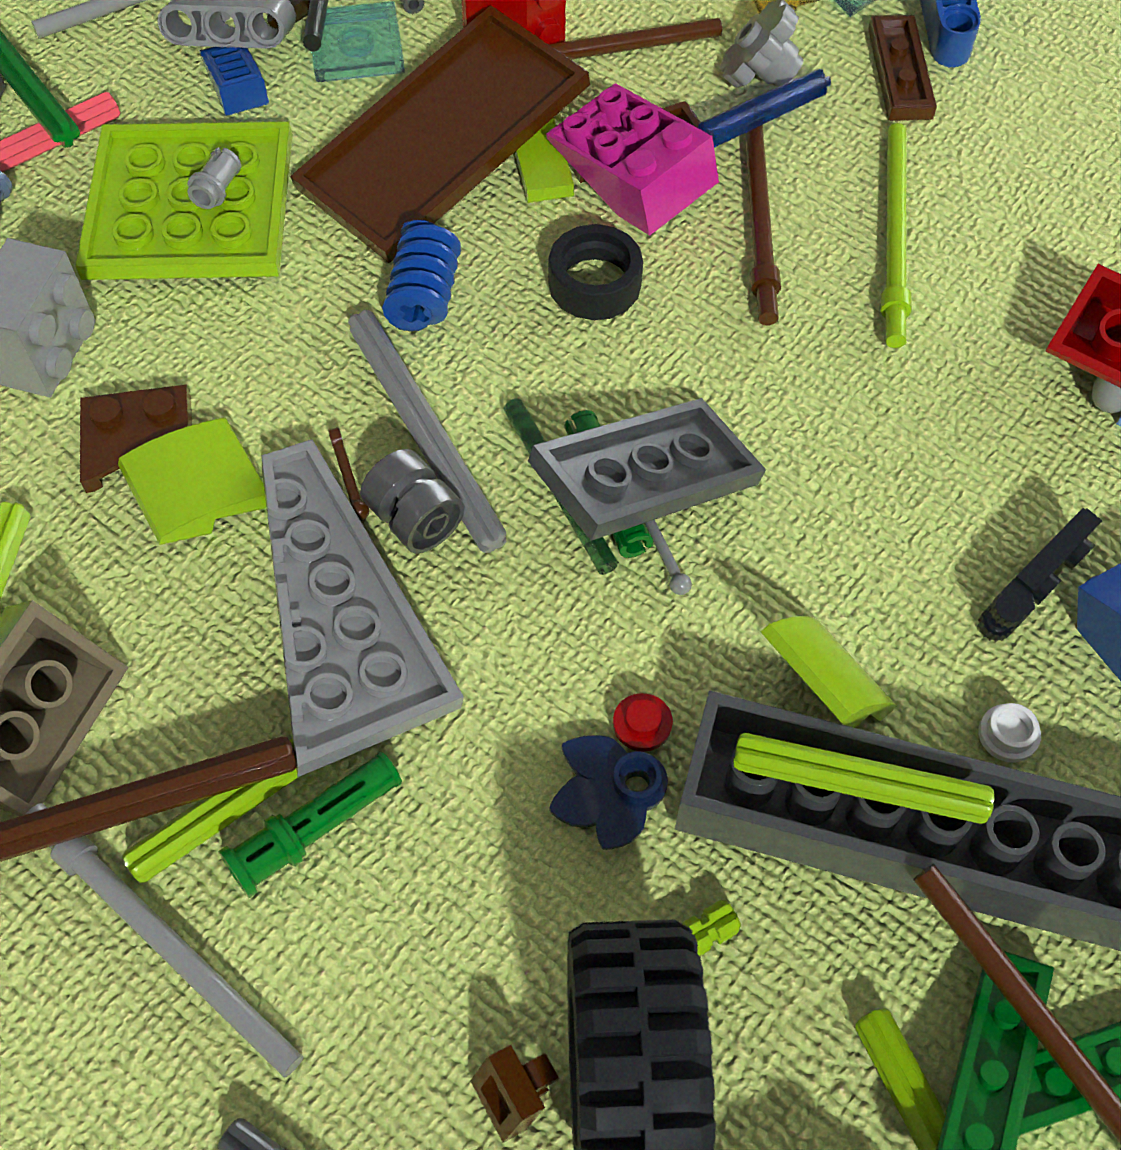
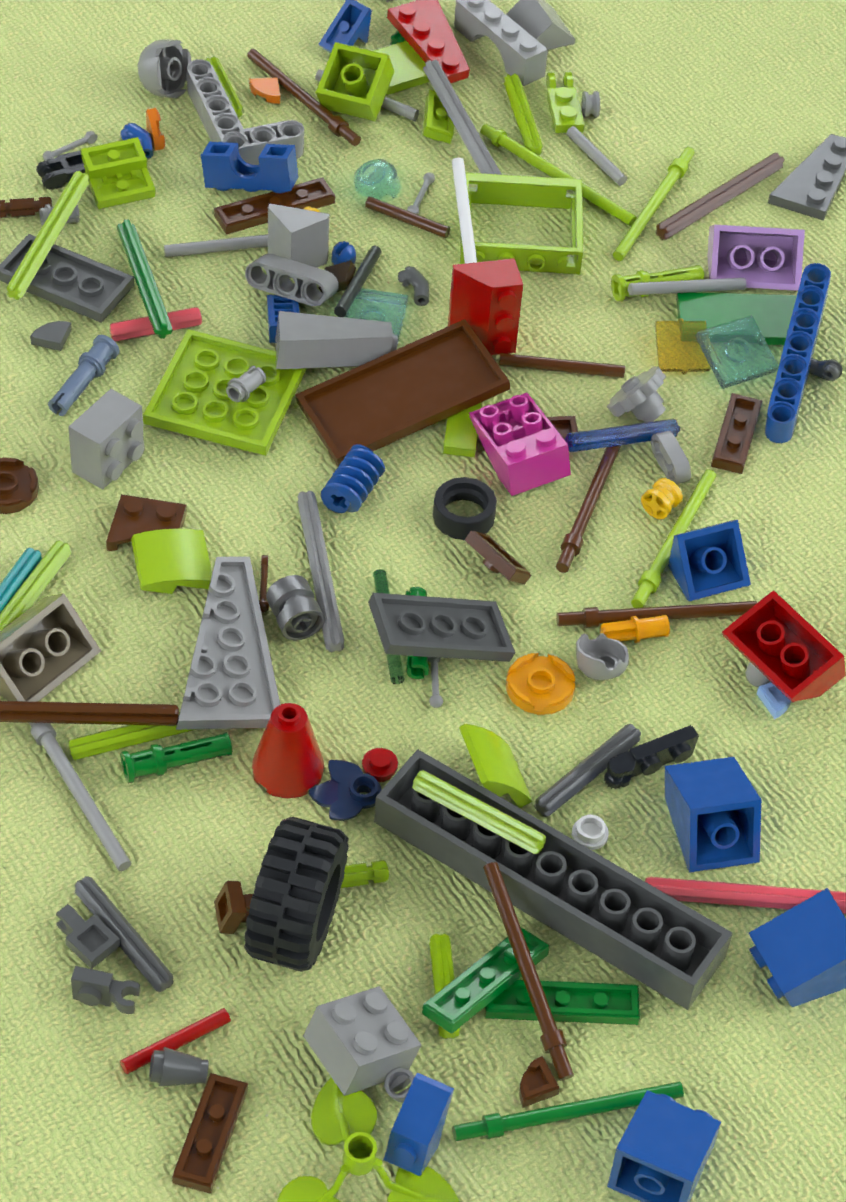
camera: 15 degrees right, 10 degrees down
none -> red cone [252,703,324,799]
none -> light grey slope [275,311,398,369]
none -> reddish brown plate [465,531,532,585]
none -> light orange tile [506,653,576,715]
none -> dark grey axle [534,724,641,817]
none -> reddish brown bar [556,601,757,628]
none -> light grey hair [576,633,629,681]
none -> light orange axle [600,615,670,643]
none -> yellow wheel [641,478,683,520]
none -> light grey beam [651,431,691,484]
none -> blue slope [668,519,751,601]

